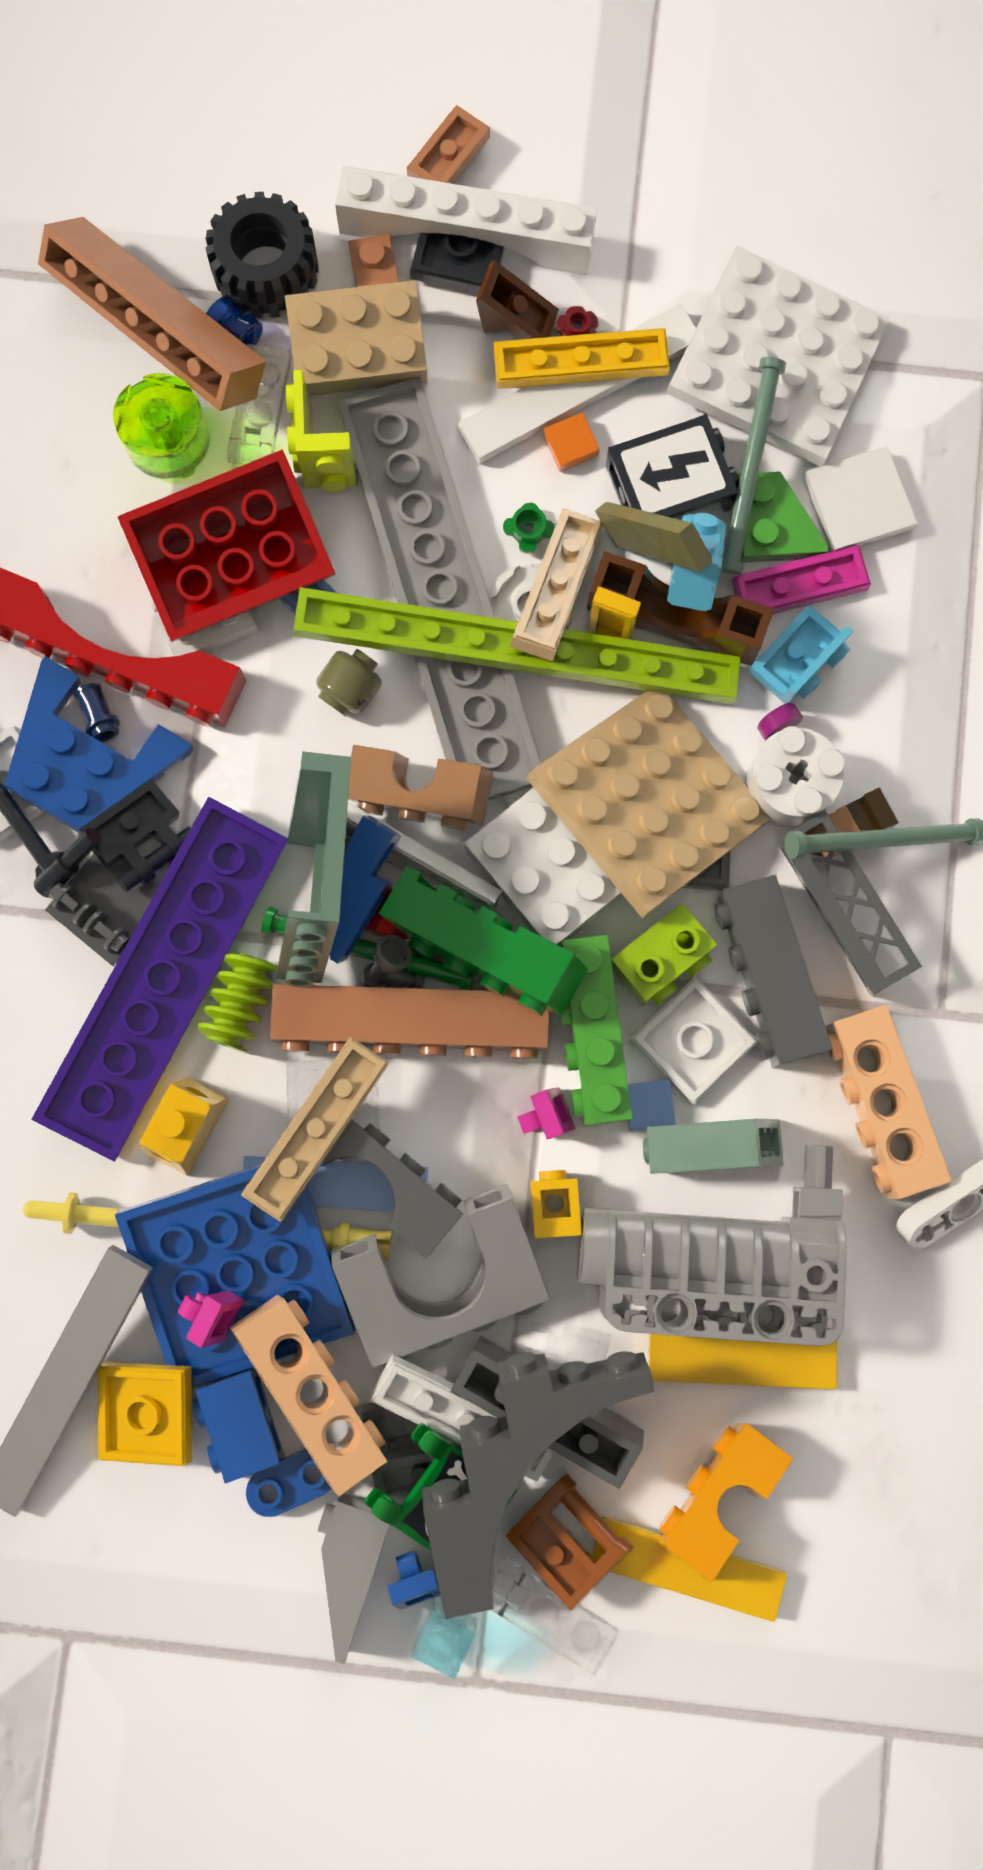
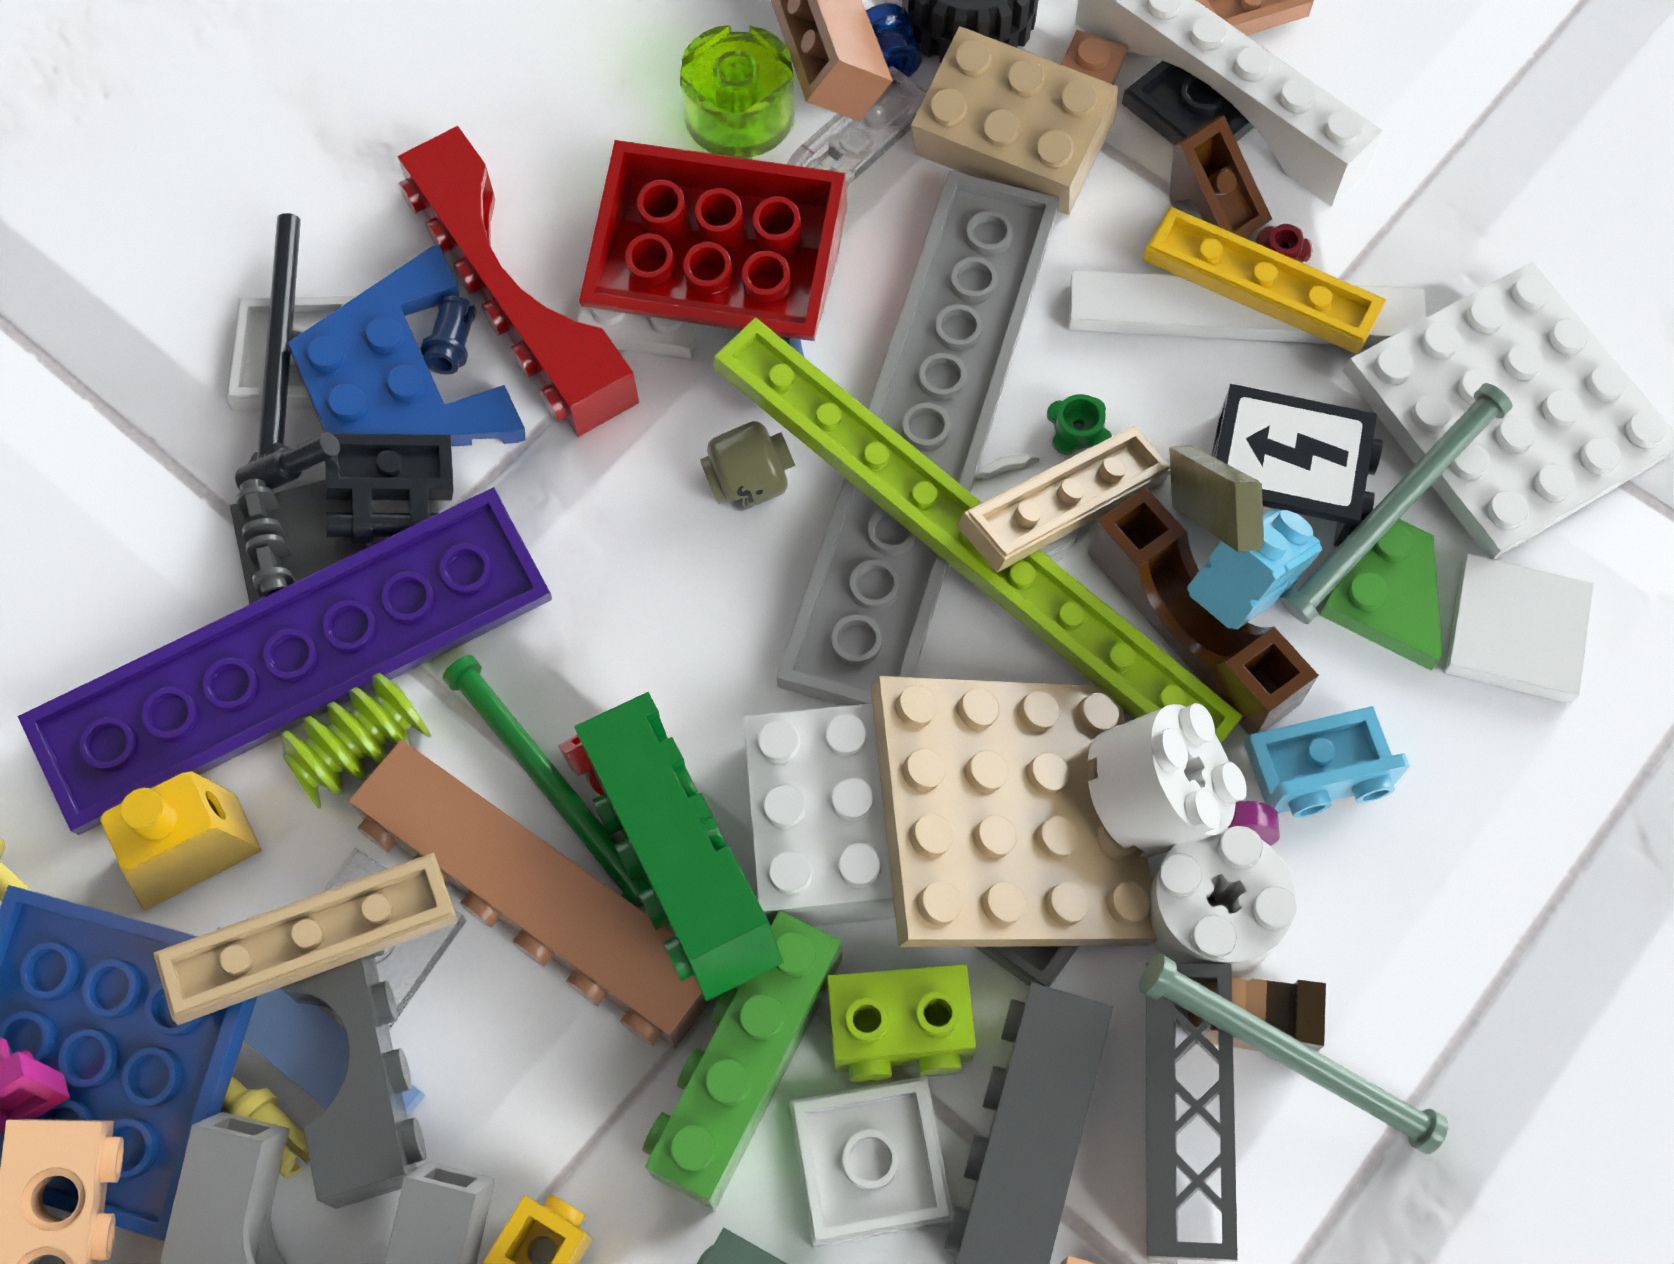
camera: 35 degrees right, 15 degrees down
sand green panel [276,751,351,987] -> none
neon yellow bracket [286,370,357,492] -> none
blue slope [330,816,401,964] -> none
white tile [345,802,502,913] -> none
medium nougat arch [348,744,493,831] -> none
dark grey piece [361,935,425,989] -> none
dark pink tile [517,1086,576,1140] -> none
orange tile [543,412,600,472] -> none
yellow tile [587,586,641,639] -> none
medium blue tile [628,1079,676,1131] -> none
dark pink tile [731,545,871,615] -> none
none -> white brick [1088,703,1247,858]

